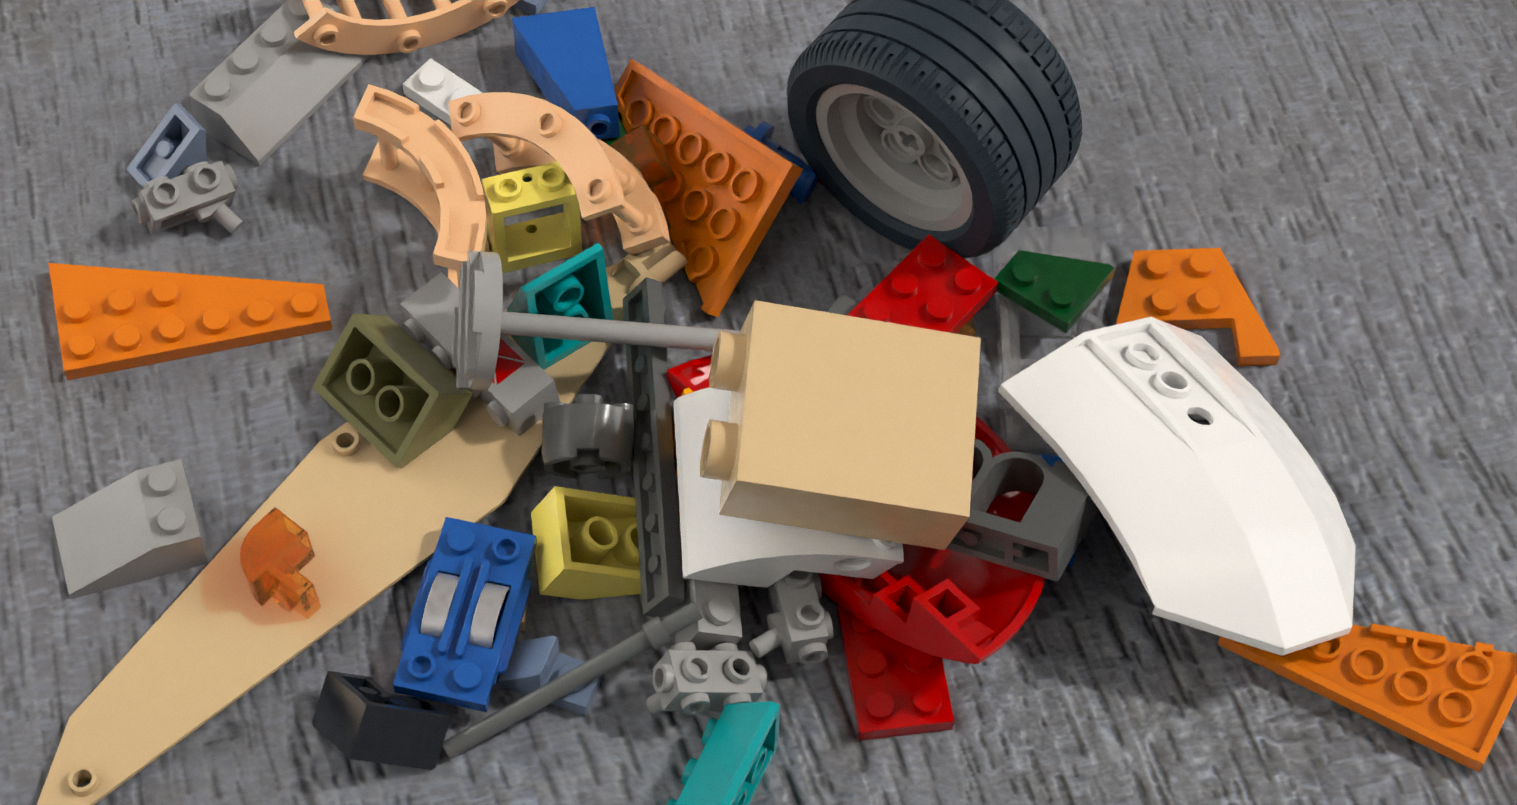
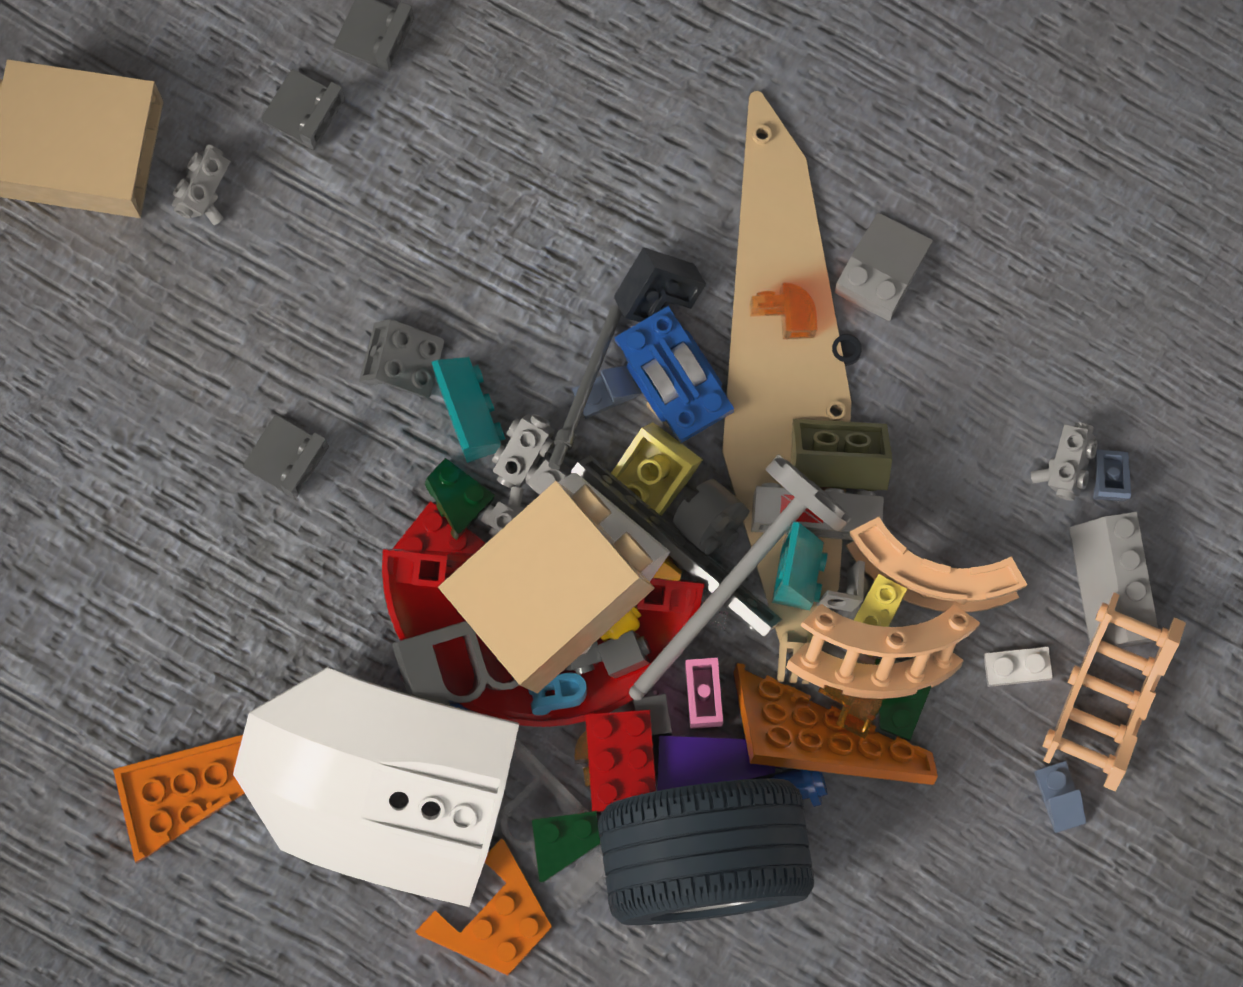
camera: 140 degrees right, 20 degrees up
orange wing [48,263,333,381] -> none
blue slope [512,7,620,140] -> none
none -> dark green wing [424,458,495,540]
none -> dark purple slope [657,736,781,791]
none -> bright pink brick [685,657,723,729]
none -> light grey bracket [816,560,868,612]
none -> black tile [832,334,862,366]

